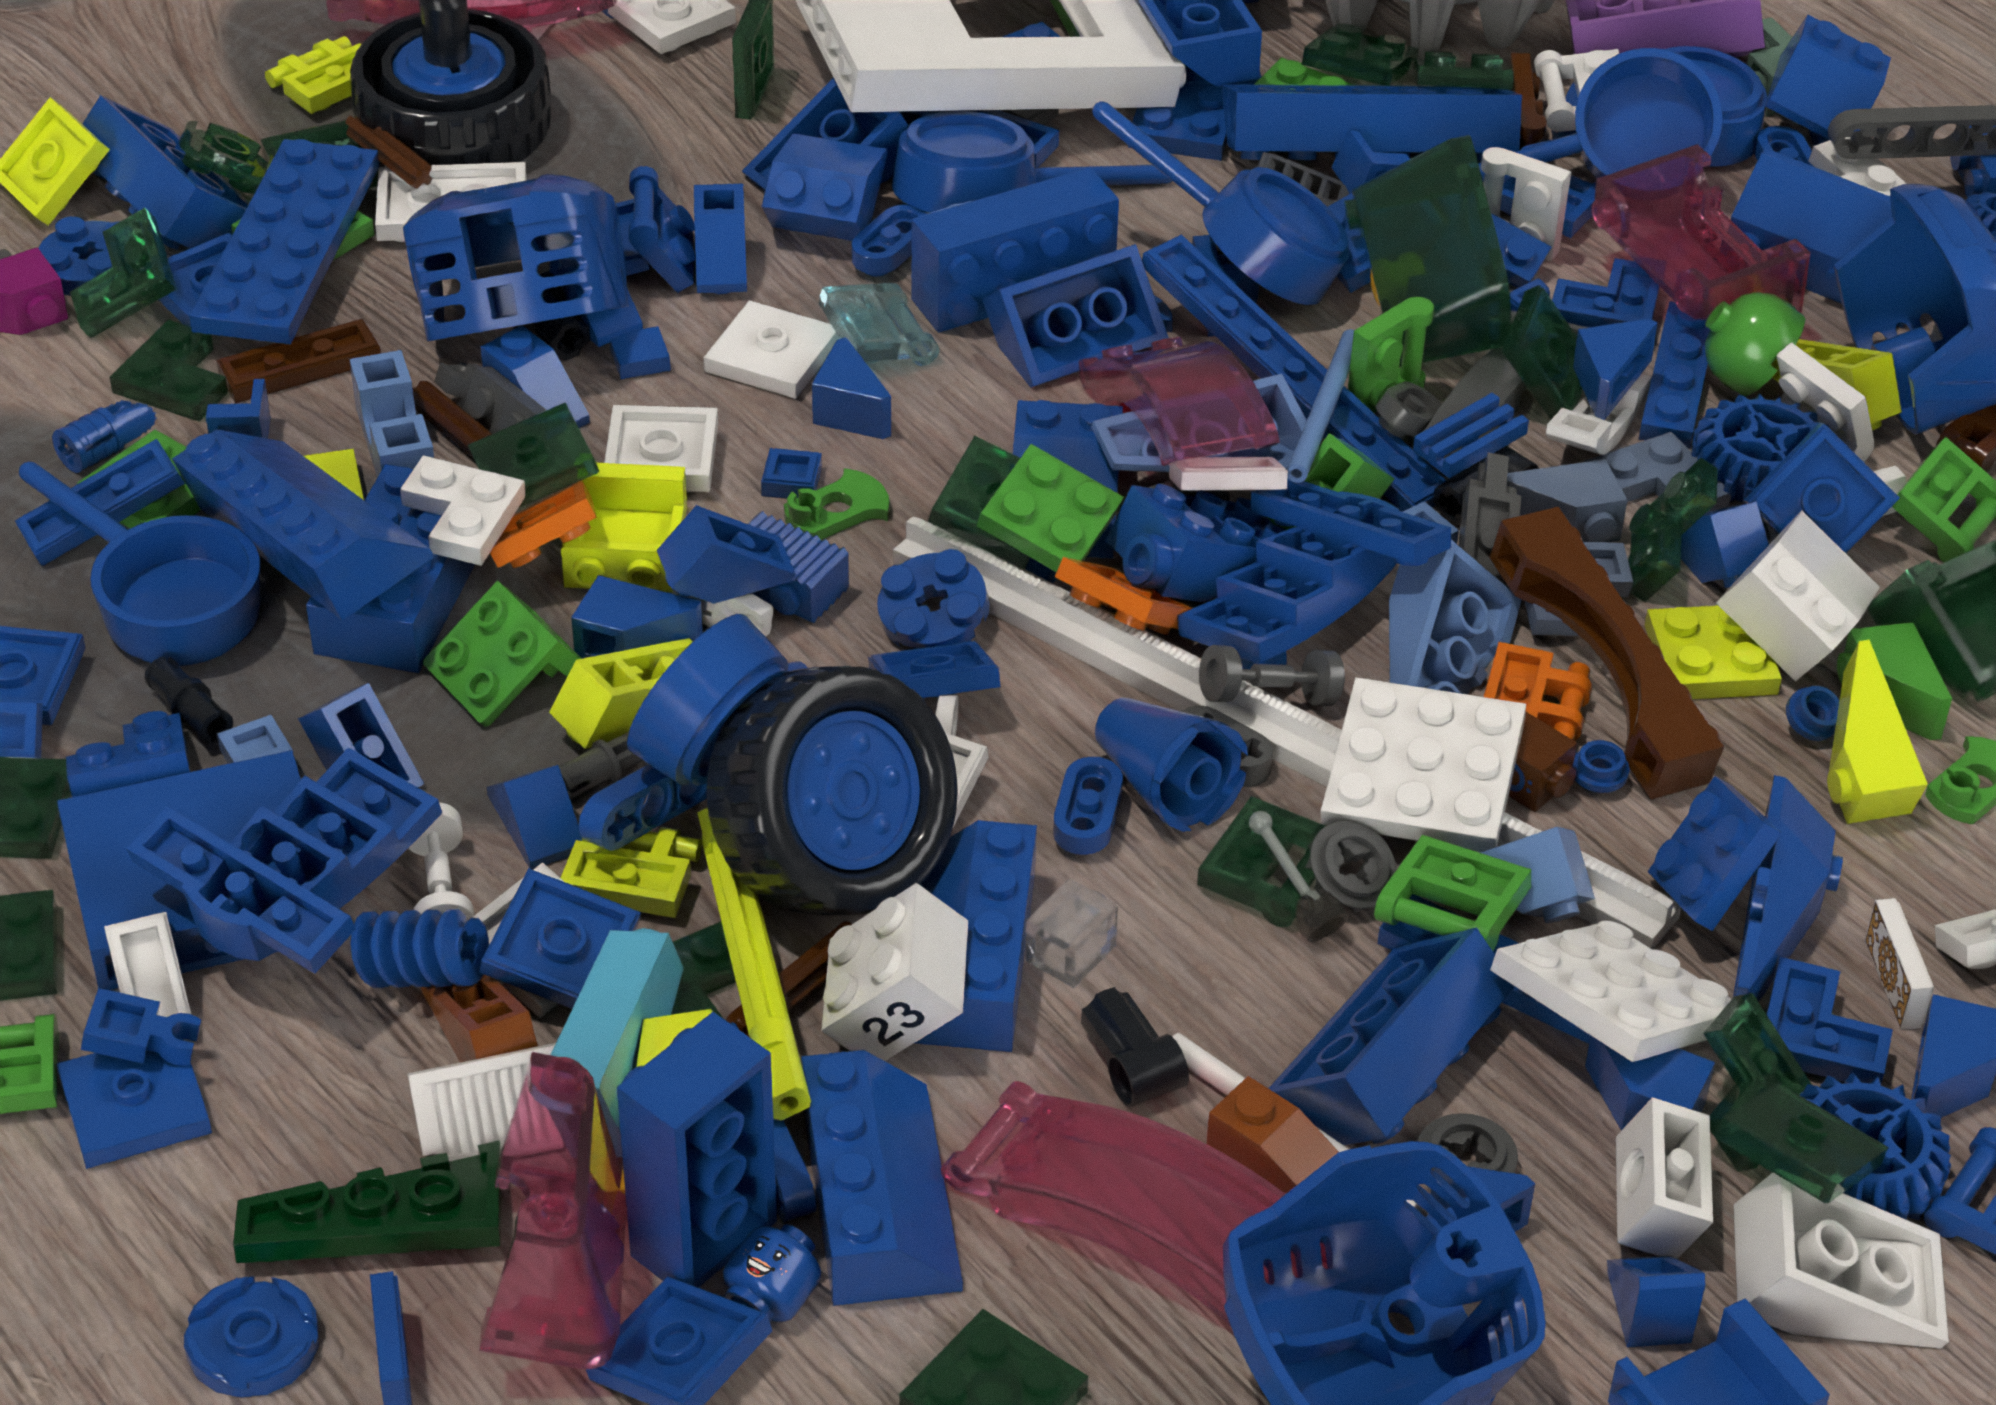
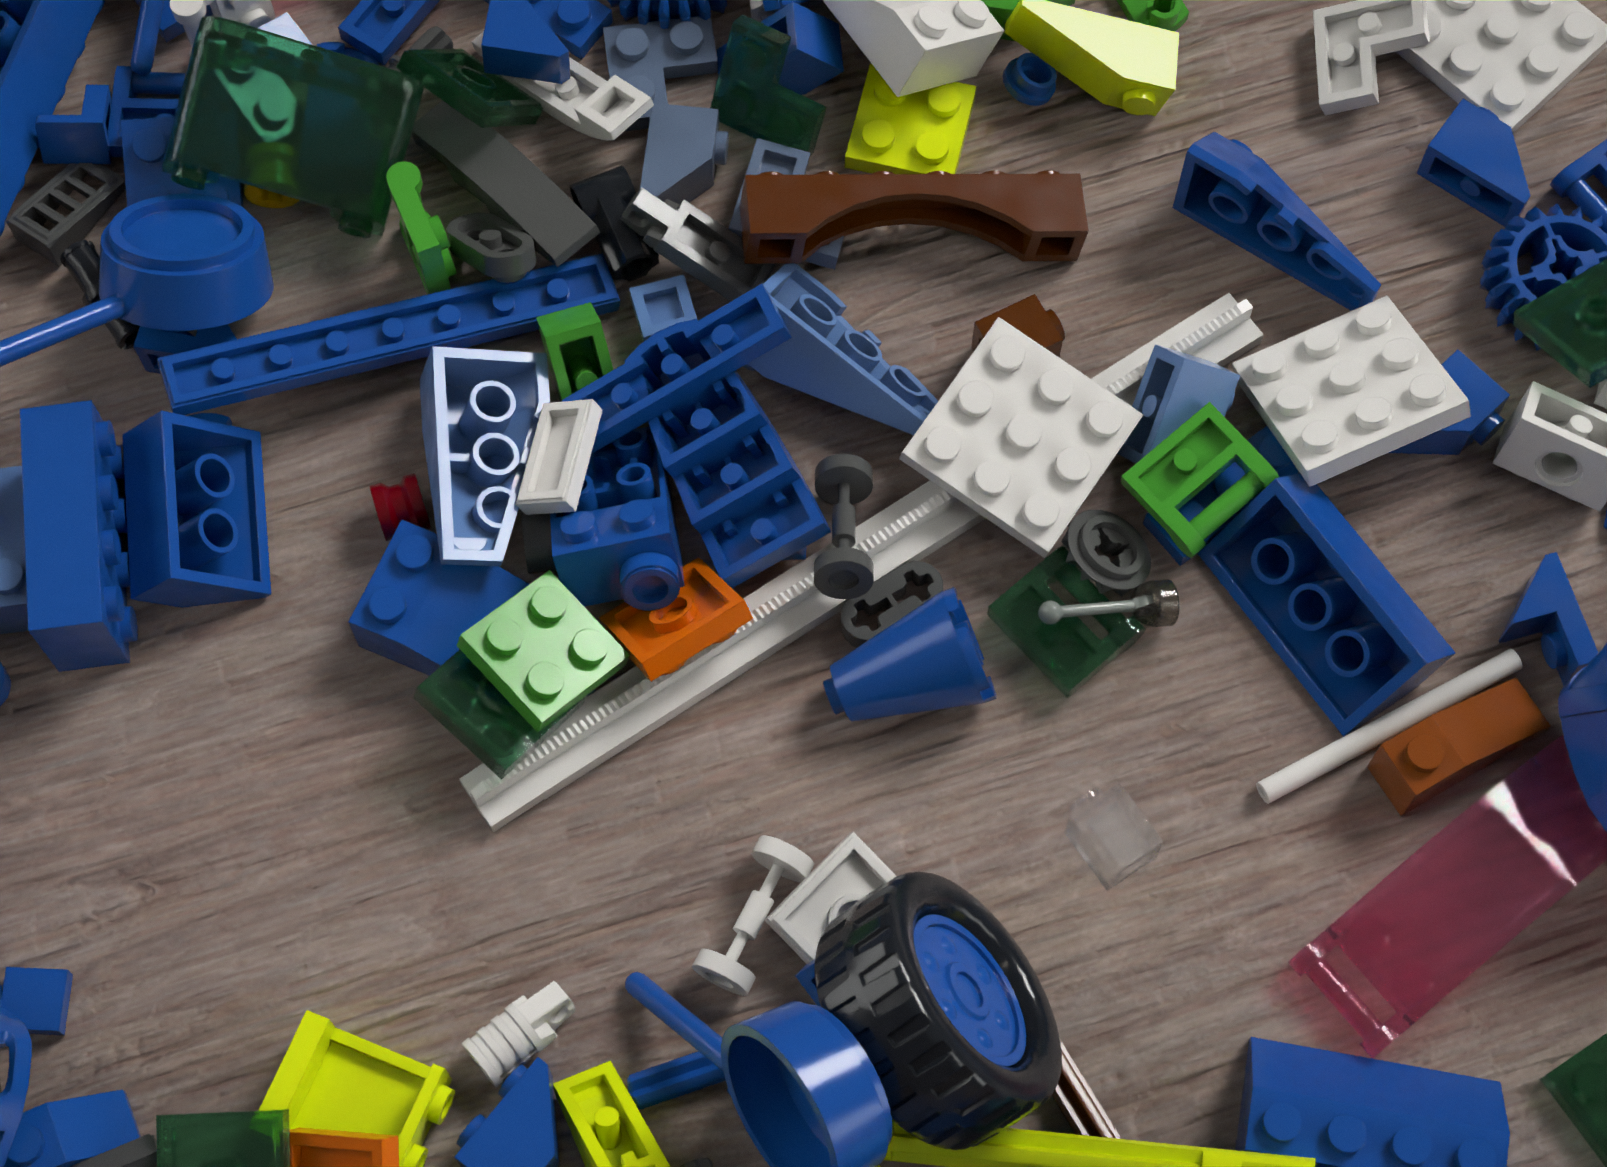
camera: 70 degrees left, 25 degrees up
white plate [604,405,718,492] -> none
blue slope [657,505,796,604] -> none
white plate [703,300,840,399] -> none
blue brick [747,511,849,623] -> none
blue tile [761,448,822,498] -> none
bright green piece [784,468,889,540] -> none
blue slope [812,337,891,439] -> none
clear light blue plate [818,283,940,366] -> none
white brick [821,883,968,1061] -> none
blue plate [868,641,1001,698] -> none
blue plate [877,549,990,649] -> none
blue slope [915,820,1037,1052] -> none
blue plate [1053,757,1123,855] -> none
clear pink windscreen [1079,337,1280,466] -> none
black piece [1081,987,1189,1108] -> none
medium blue piece [1287,329,1354,483] -> none
blue tile [1413,392,1529,478] -> none
dark grey gear [1417,1113,1518,1173] -> none
orange plate [1484,642,1592,741] -> none
blue plate [1573,740,1629,793] -> none
blue plate [1647,776,1782,931] -> none
clear green plate [1703,993,1812,1172] -> none
blue plate [1756,957,1893,1084] -> none
white tile [1865,898,1934,1030] -> none

